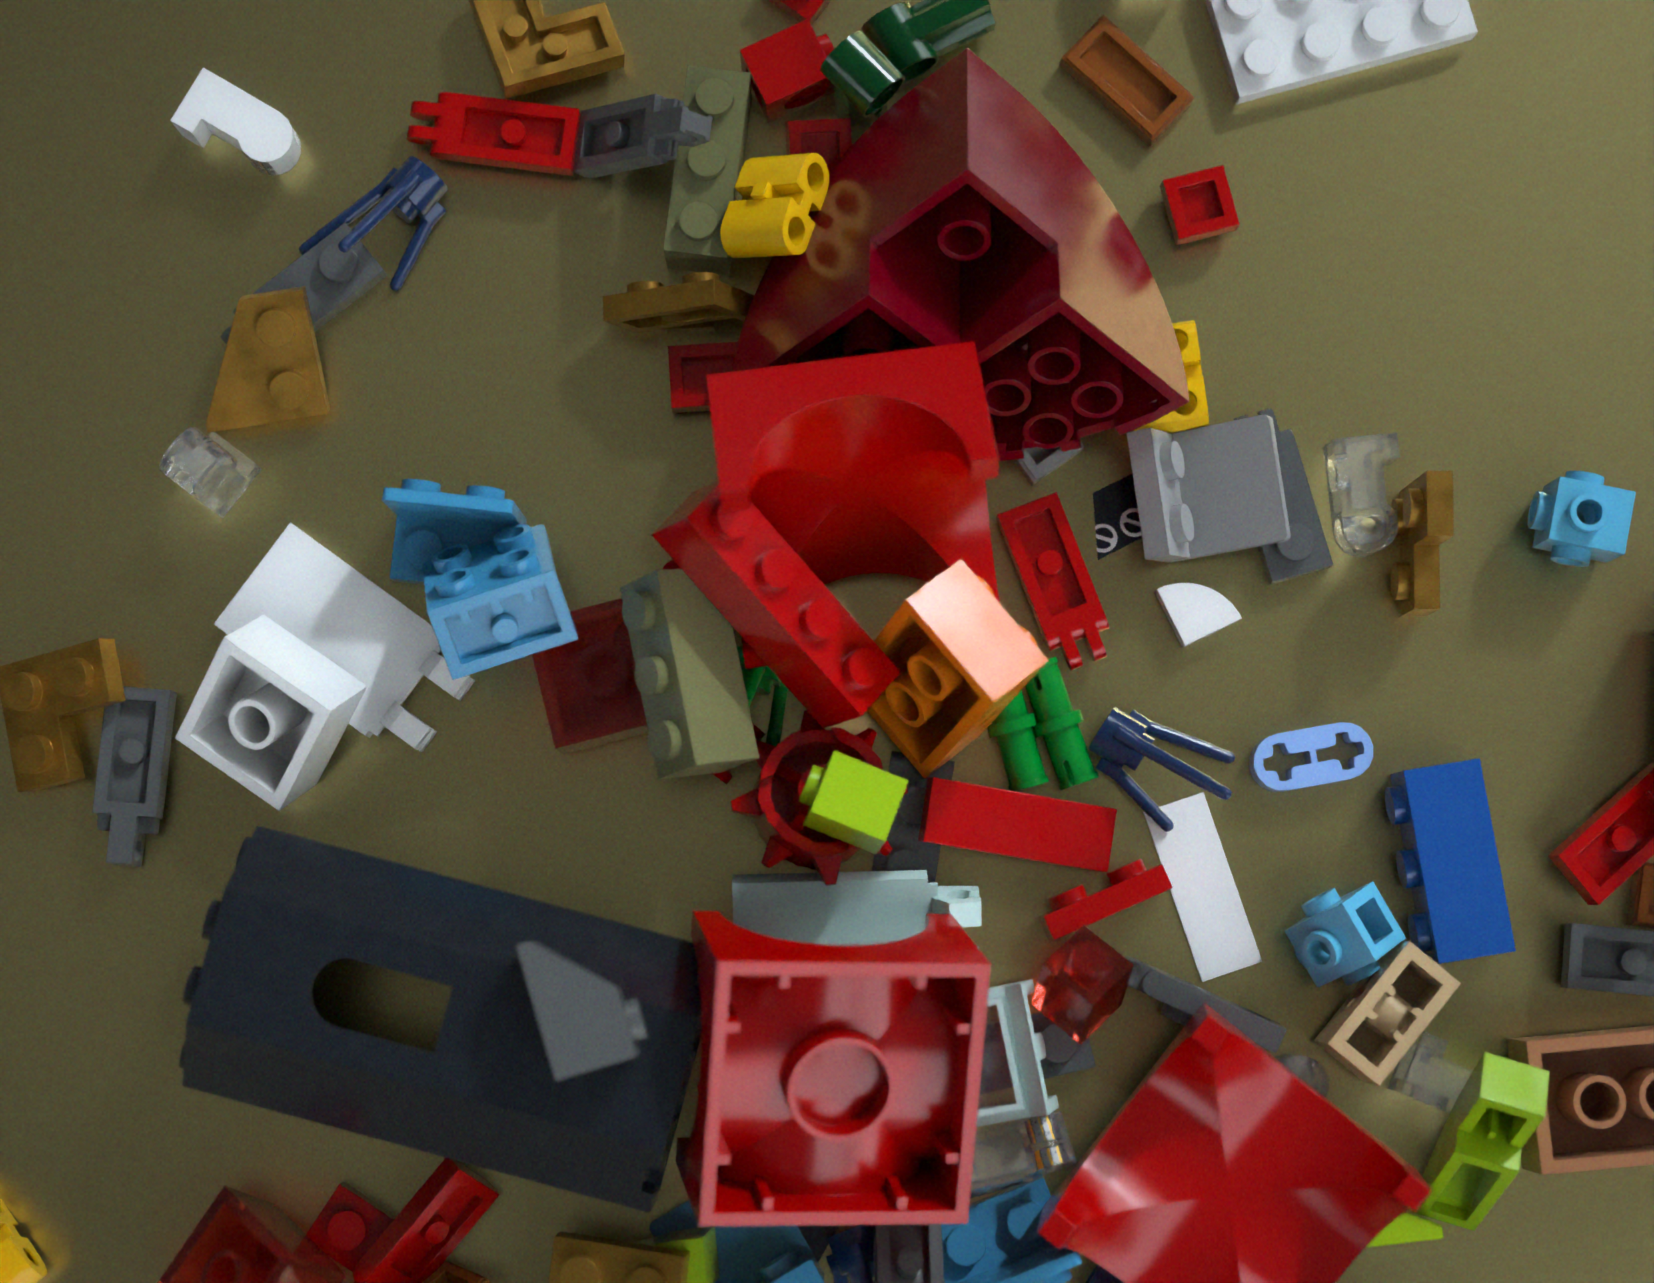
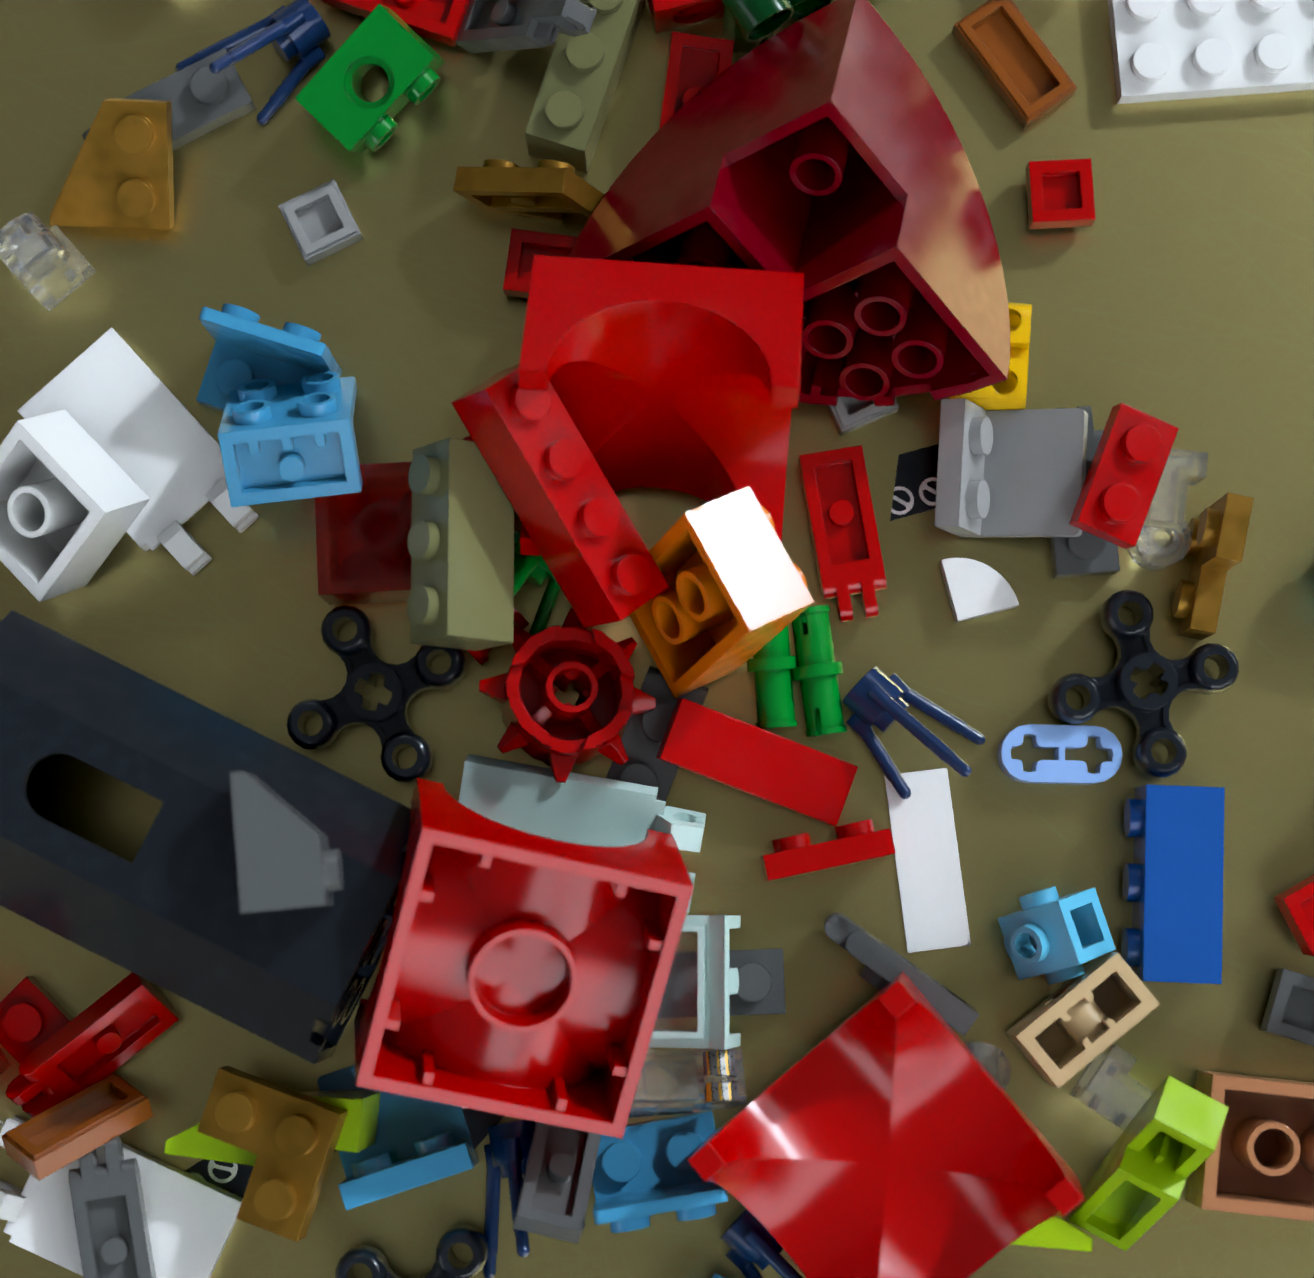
camera: 15 degrees right, 0 degrees up
yellow piece [720,153,829,258] -> none
lime brick [798,751,909,854] -> none
clear red brick [1031,925,1134,1045] -> none
none -> light grey tile [278,179,363,266]
none -> black gear [286,605,467,784]
none -> green brick [295,4,445,153]
none -> black gear [1048,590,1239,778]
none -> red plate [1069,403,1179,549]

